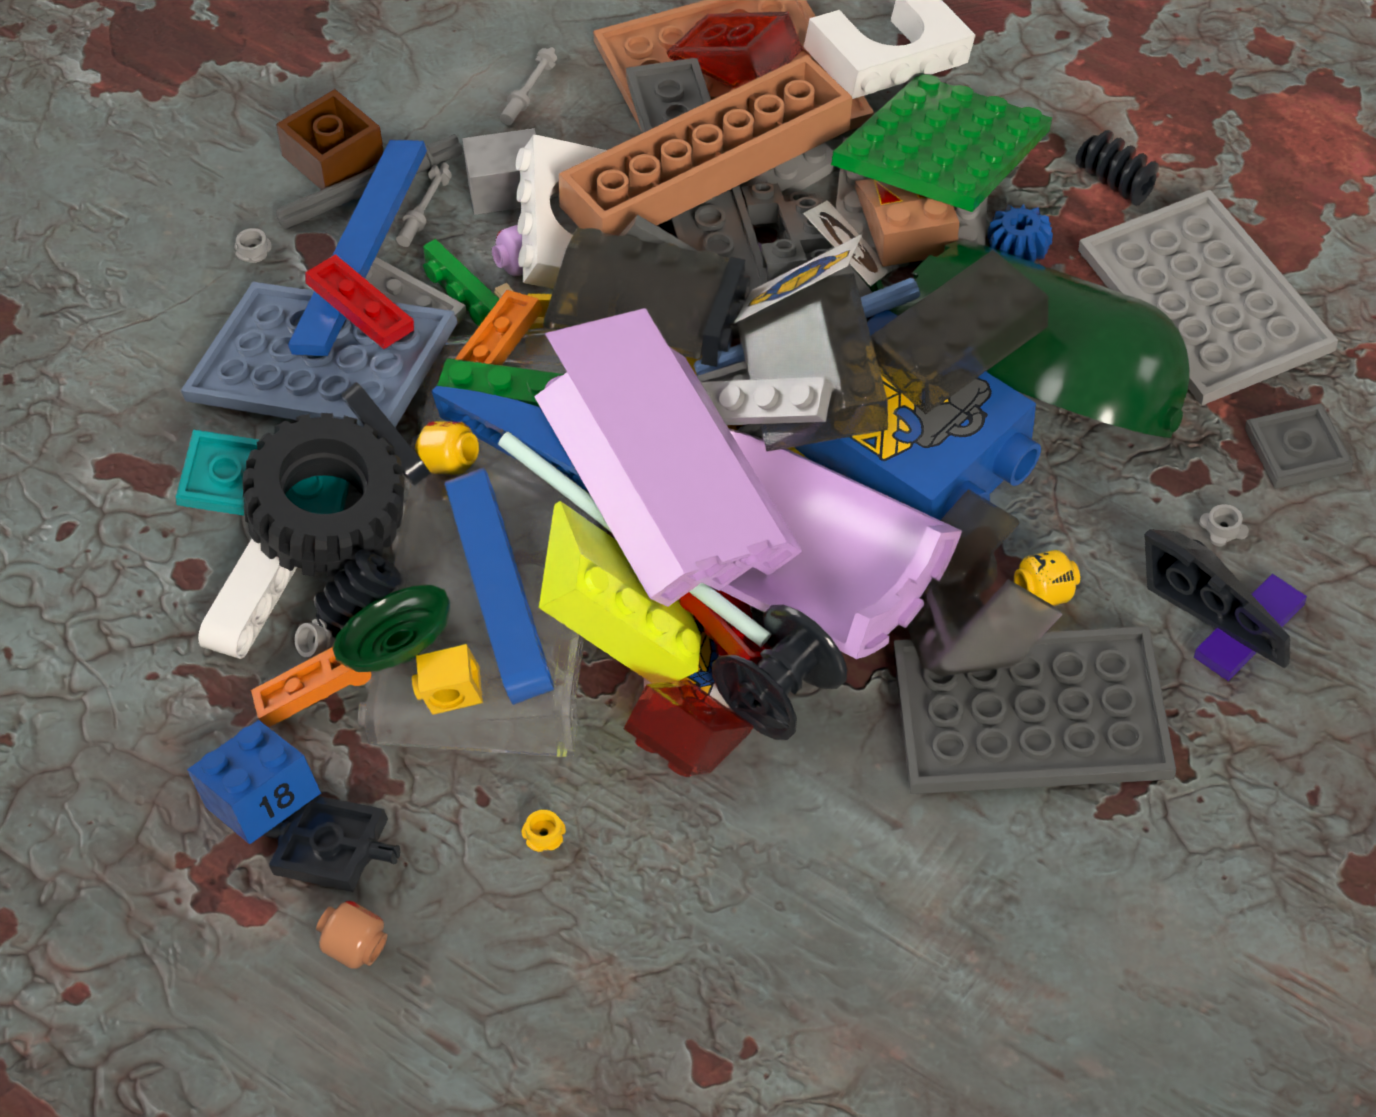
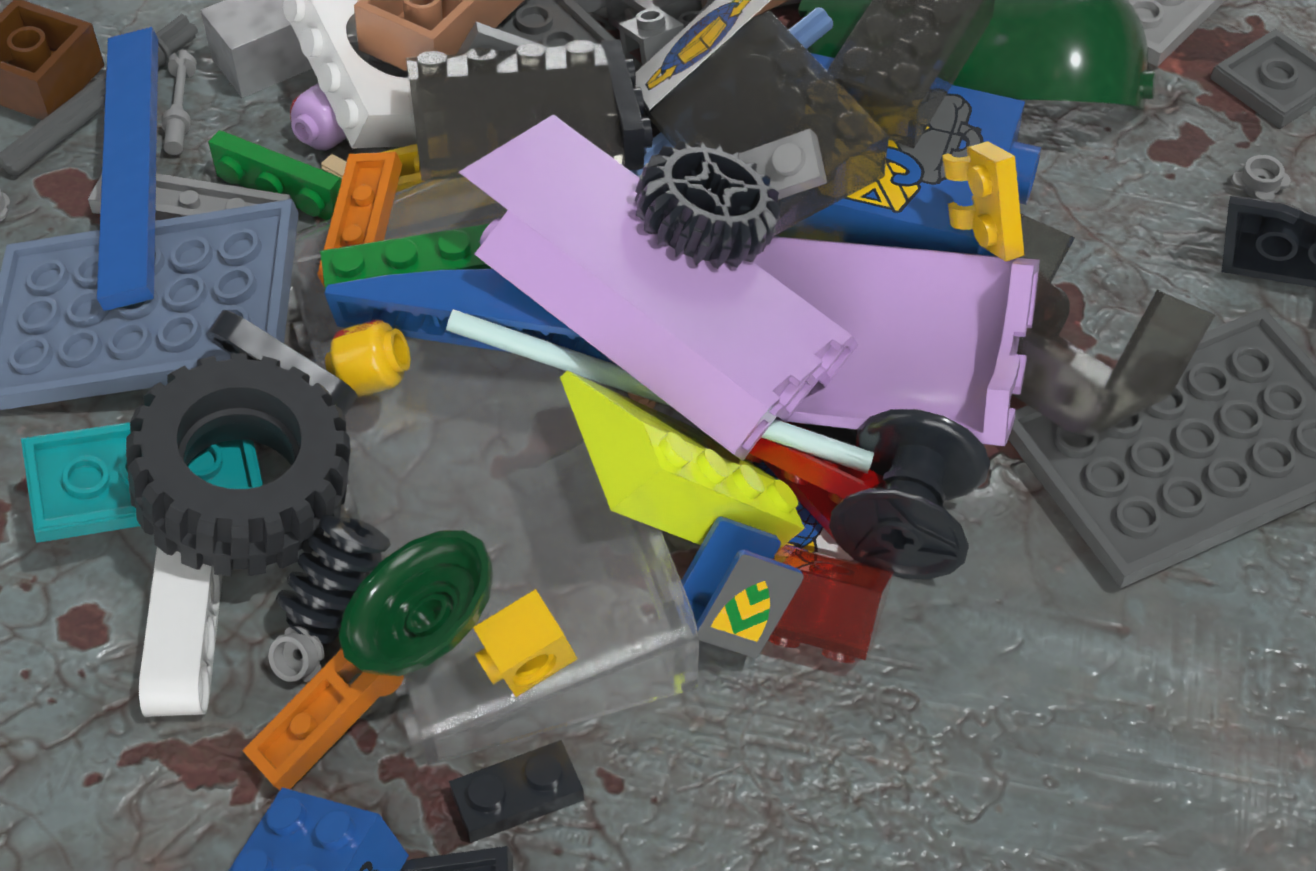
camera: 25 degrees left, 0 degrees up
red plate [305,254,414,349] -> none
blue beam [445,467,555,705] -> none
yellow plate [522,810,566,852] -> none
yellow head [1014,550,1080,609] -> none
none -> black plate [449,740,584,843]
none -> black gear [634,140,782,269]
none -> piece [671,516,804,659]
none -> yellow plate [942,141,1025,262]

